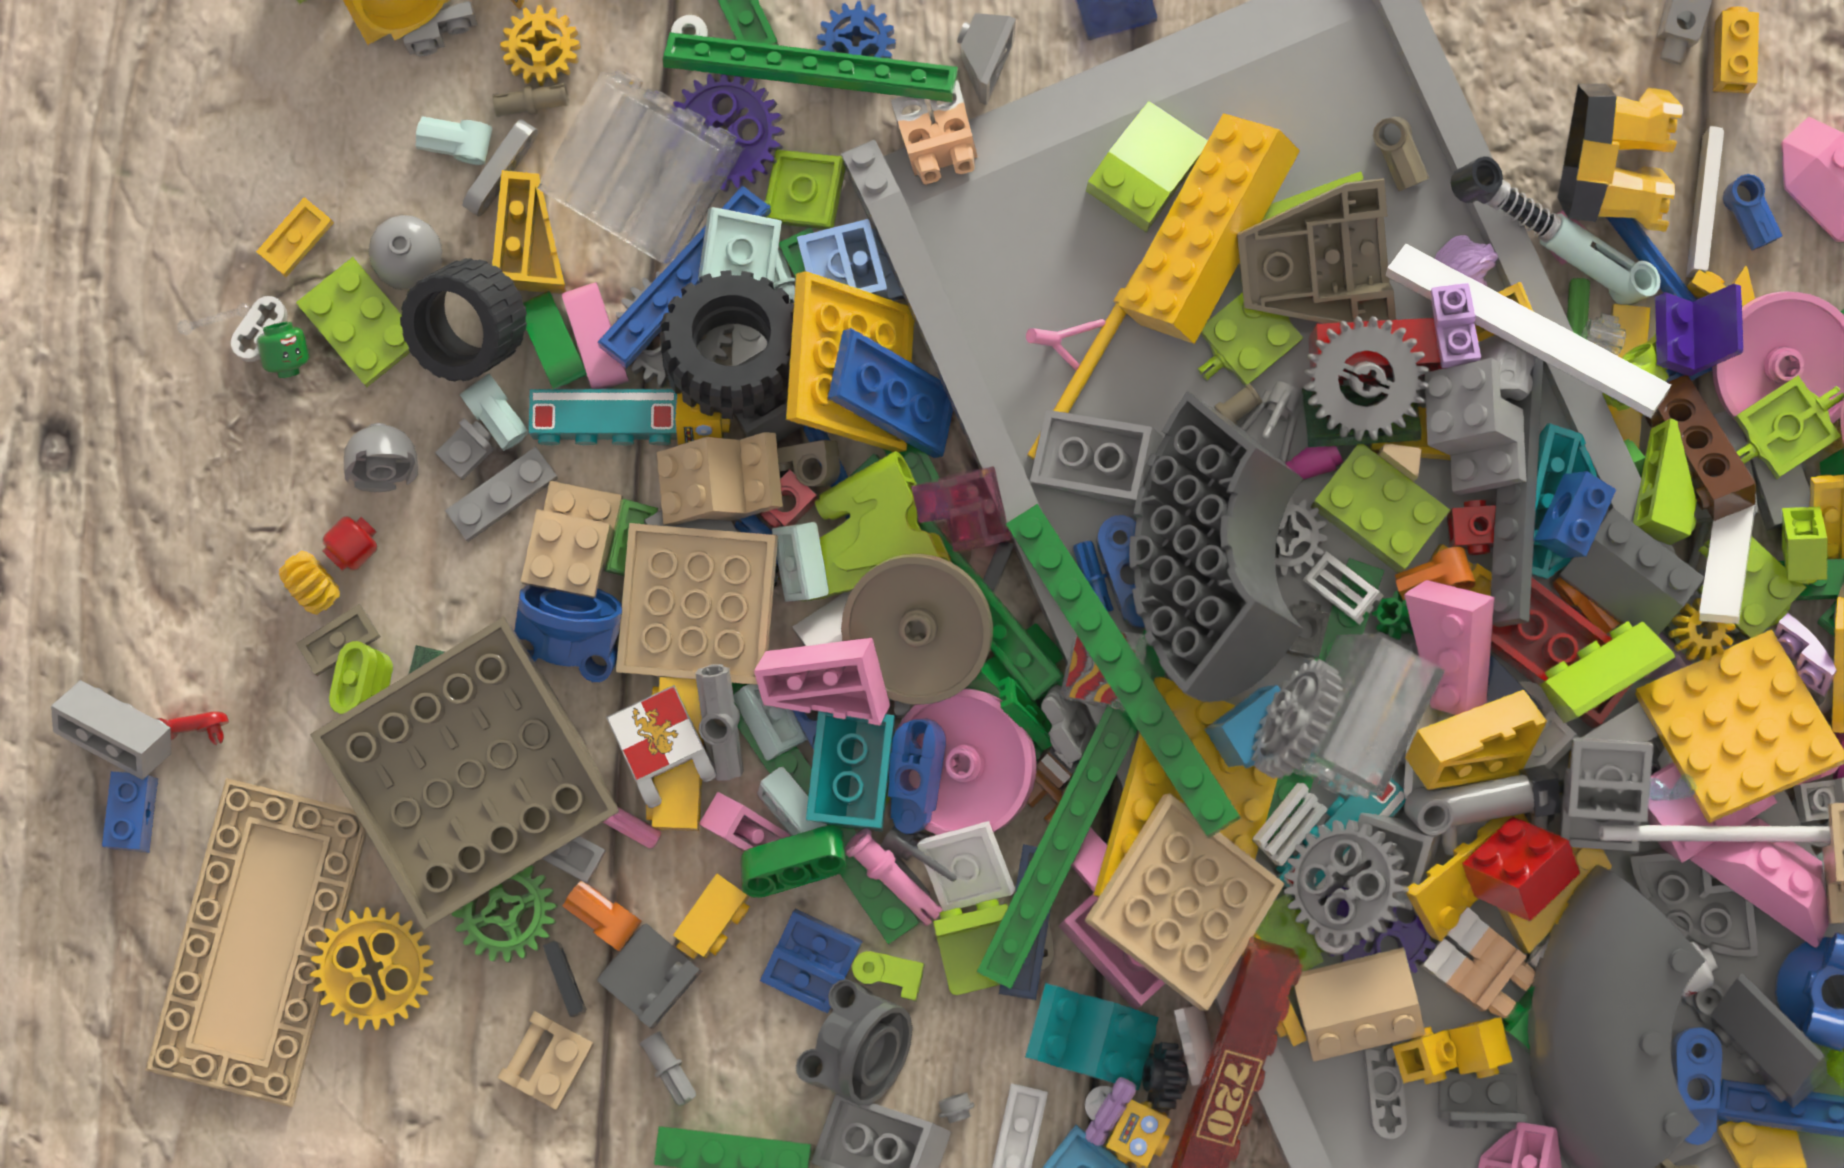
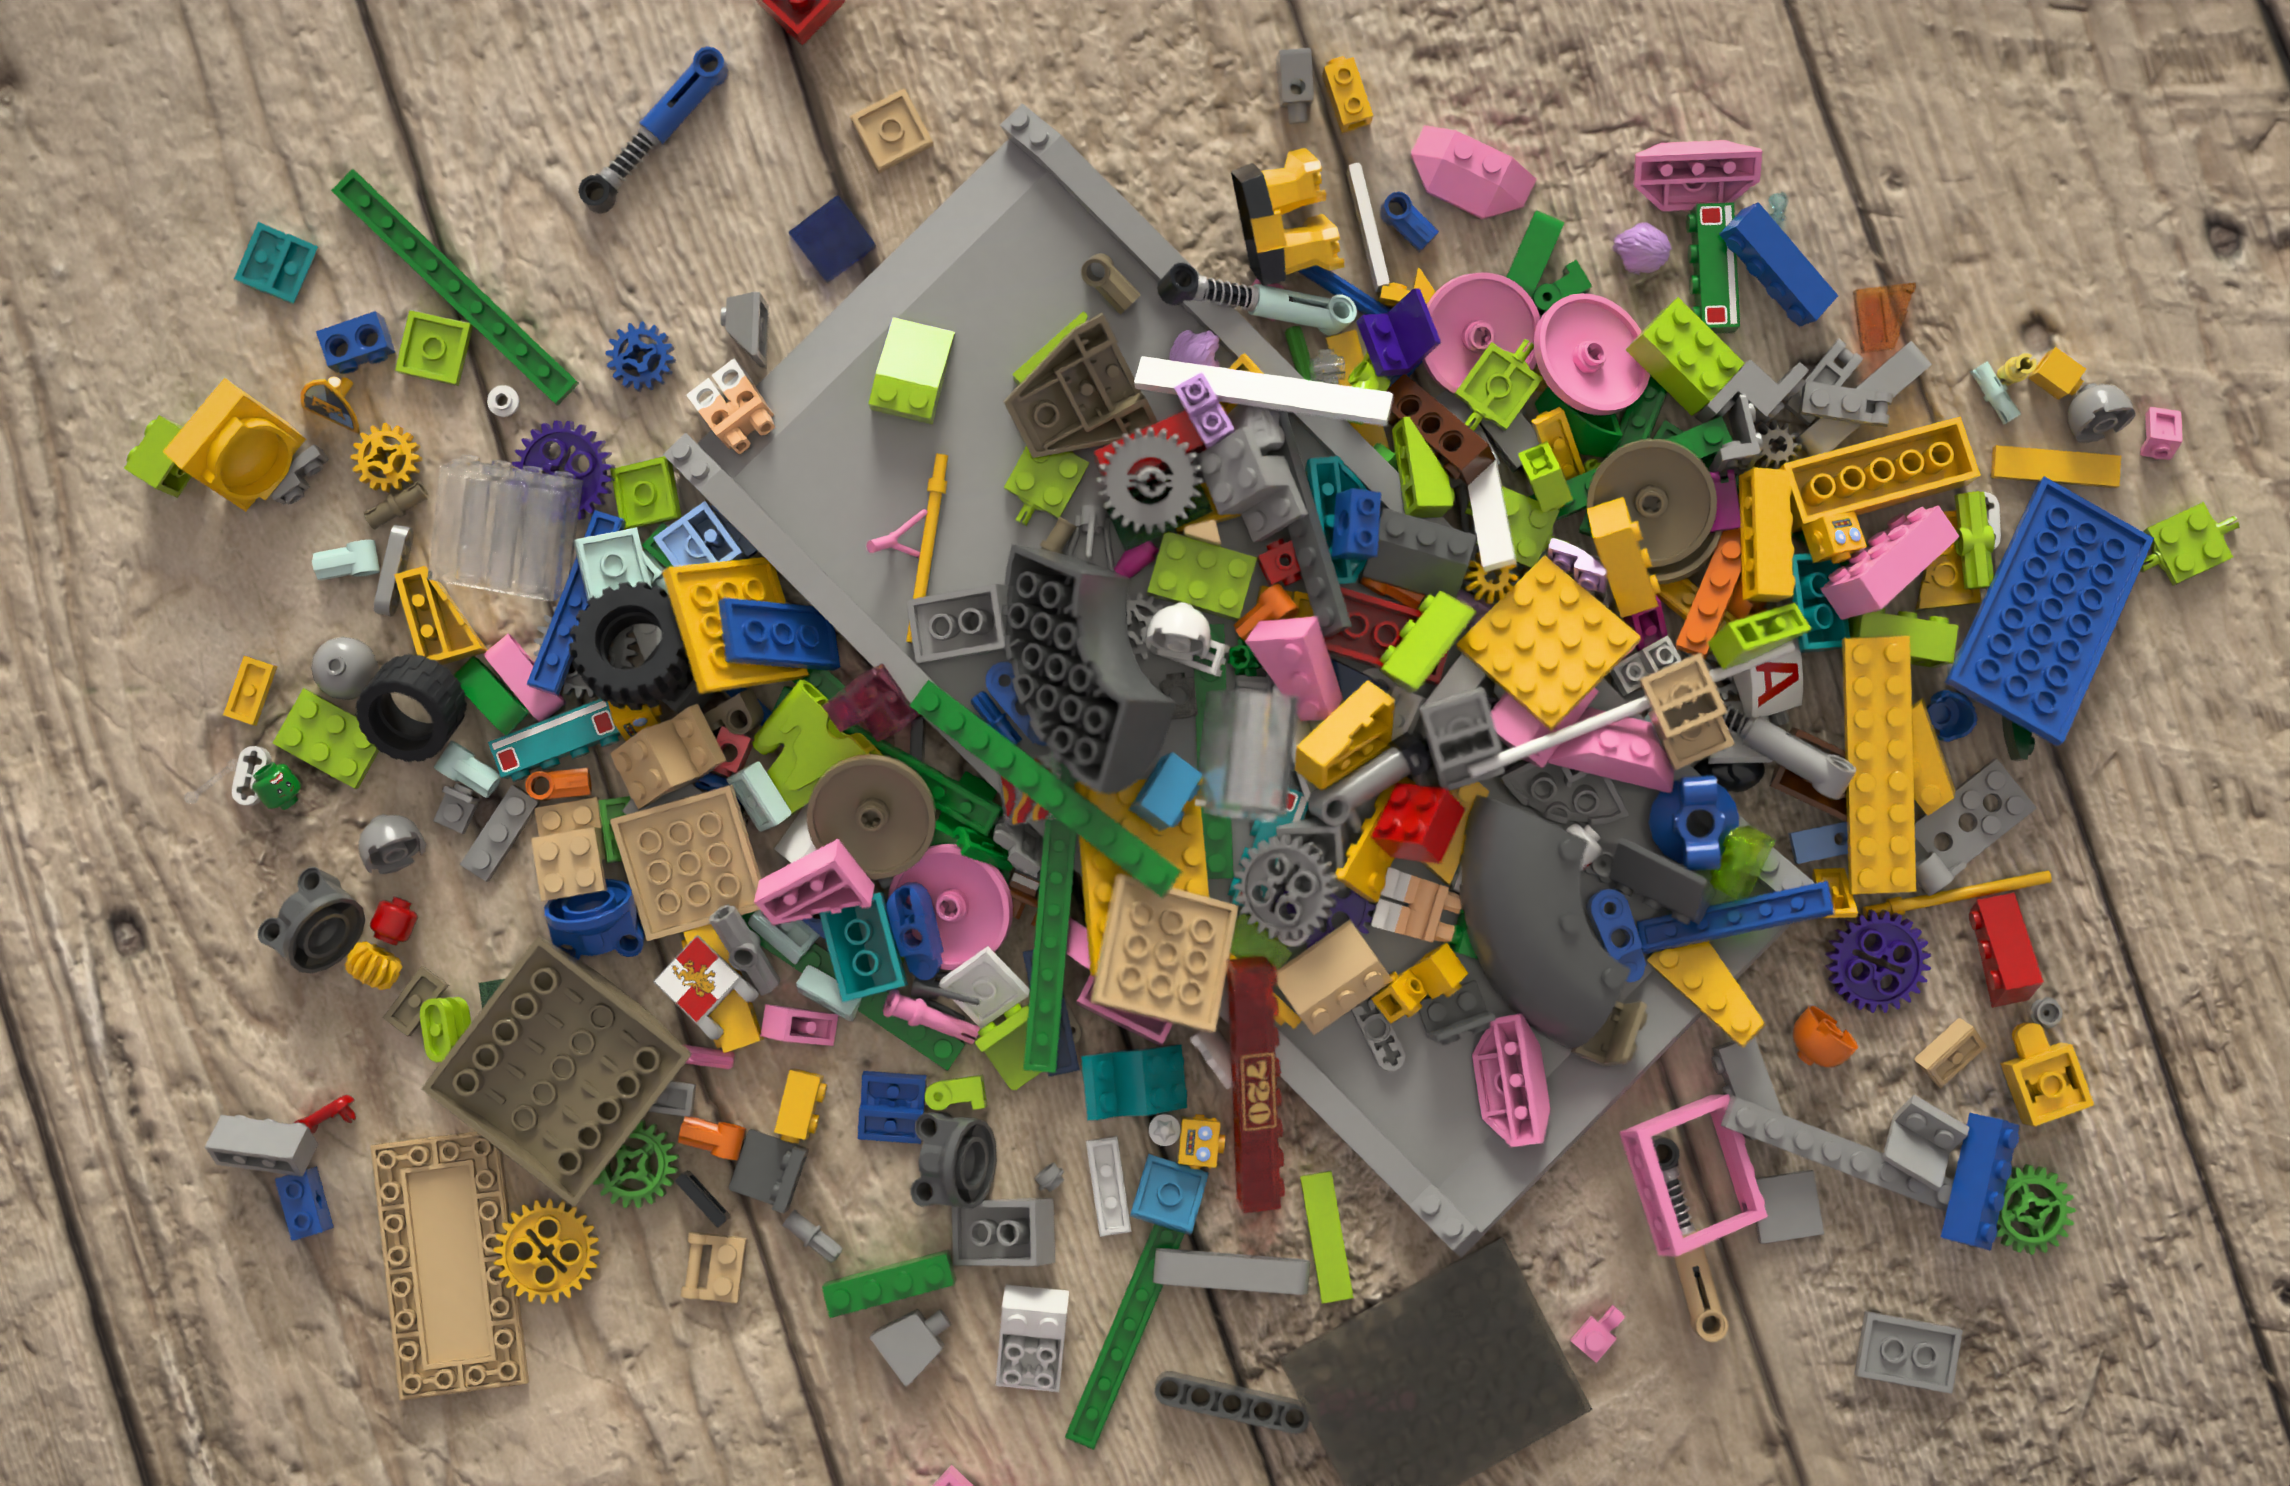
camera: 25 degrees left, 5 degrees up
green tile [663,32,958,102] -> none
green beam [740,826,846,898] -> none
lavender axle [1085,1077,1136,1146] -> none
yellow brick [1118,113,1300,344] -> none
black gear [1142,1042,1188,1110] -> none
light grey gear [1252,659,1342,779] -> none
white tile [1252,783,1327,866] -> none
clear light blue piece [1649,774,1698,801] -> none
none -> dark grey piece [258,867,365,974]
none -> orange piece [525,767,592,801]
none -> white cylinder [1145,602,1211,661]

